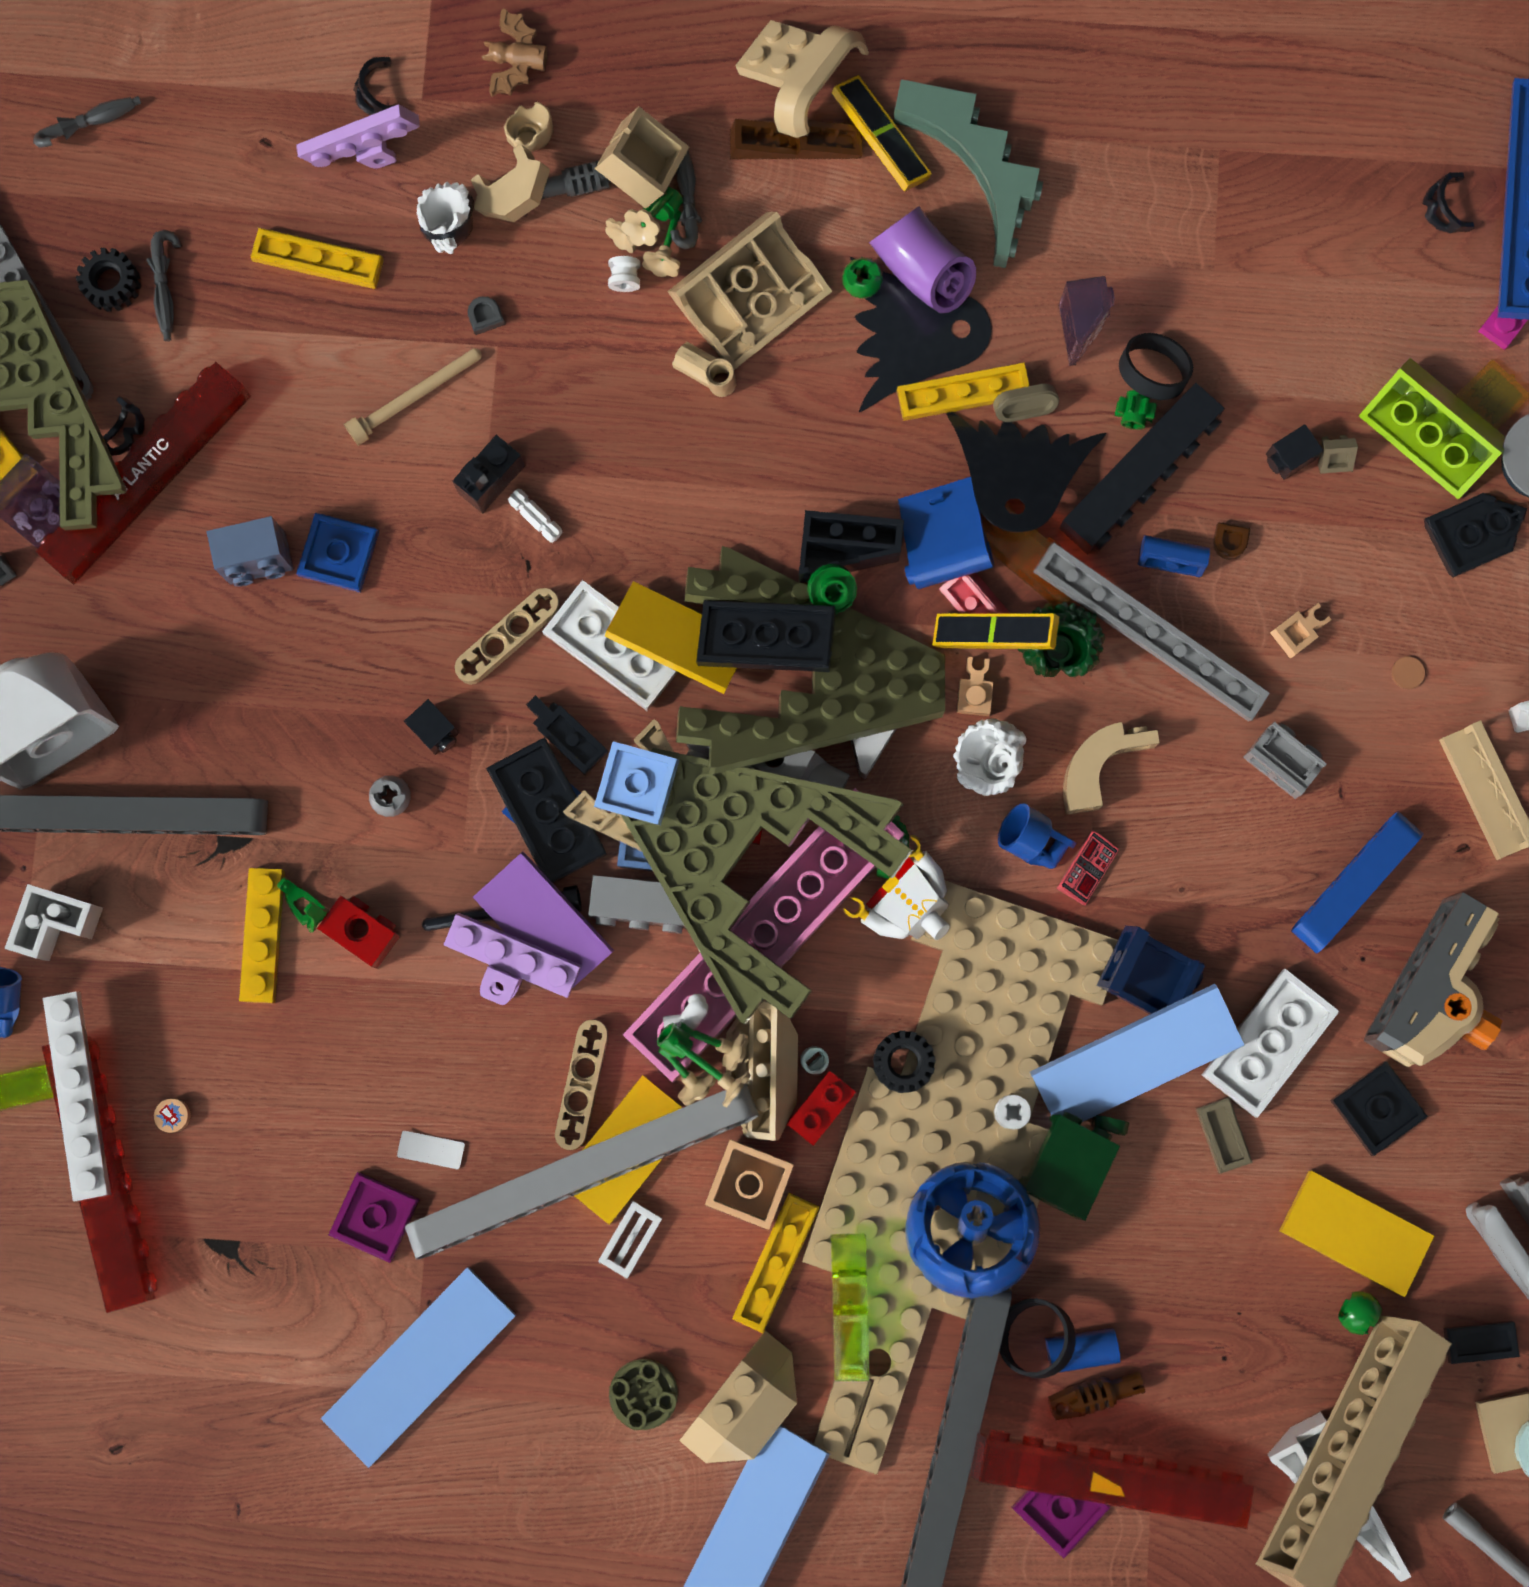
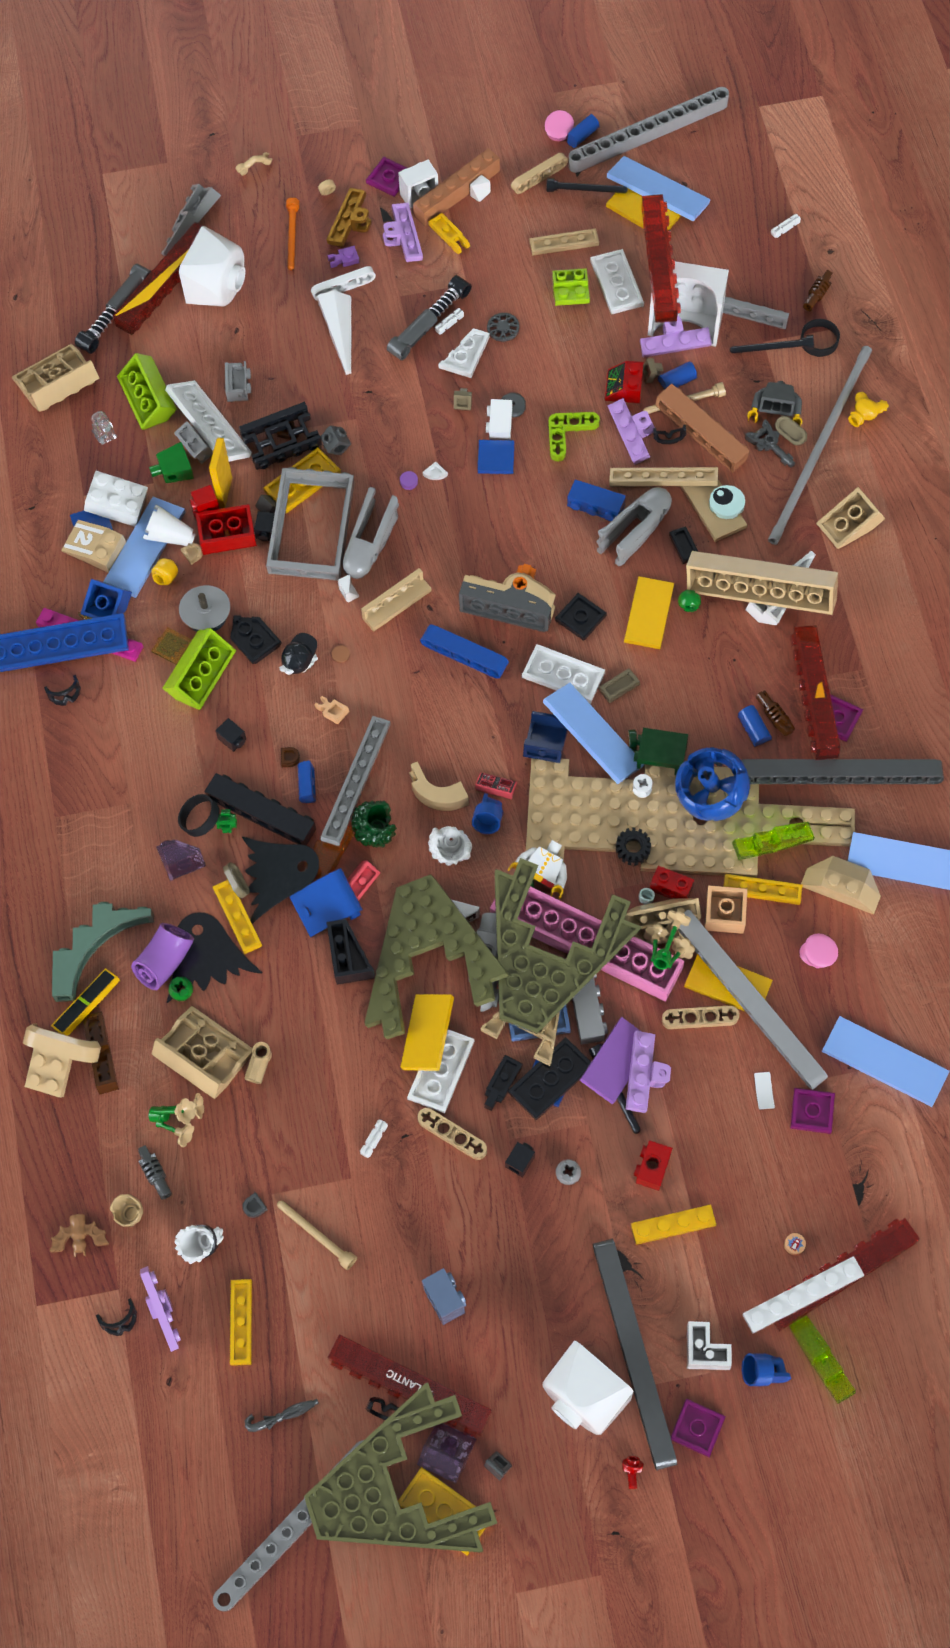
camera: 105 degrees left, 15 degrees down
dark grey piece [33,96,142,148] -> none
black tyre [76,247,141,312] -> none
green helmet [277,877,329,933] -> none
blue tile [296,512,379,593] -> none
black hinge [452,434,525,514] -> none
tan piece [471,144,550,222] -> none
light blue plate [594,741,680,826] -> none
tan piece [595,106,689,208] -> none
white tile [598,1201,663,1278] -> none
white wheel [608,256,640,292] -> none
olive tile [609,1358,678,1430] -> none
white arm [663,994,708,1029] -> none
dark grey piece [670,143,702,249] -> none
black tile [696,600,836,672] -> none
green plate [807,564,857,614] -> none
black tile [932,613,1060,649] -> none
light nougat plate [957,657,993,716] -> none
black tyre [999,1298,1076,1379] -> none
light grey hinge [1243,722,1327,799] -> none
dark tan tile [1318,435,1358,474] -> none
none -> black hair [279,633,318,675]
none -> bright pink piece [800,933,838,969]

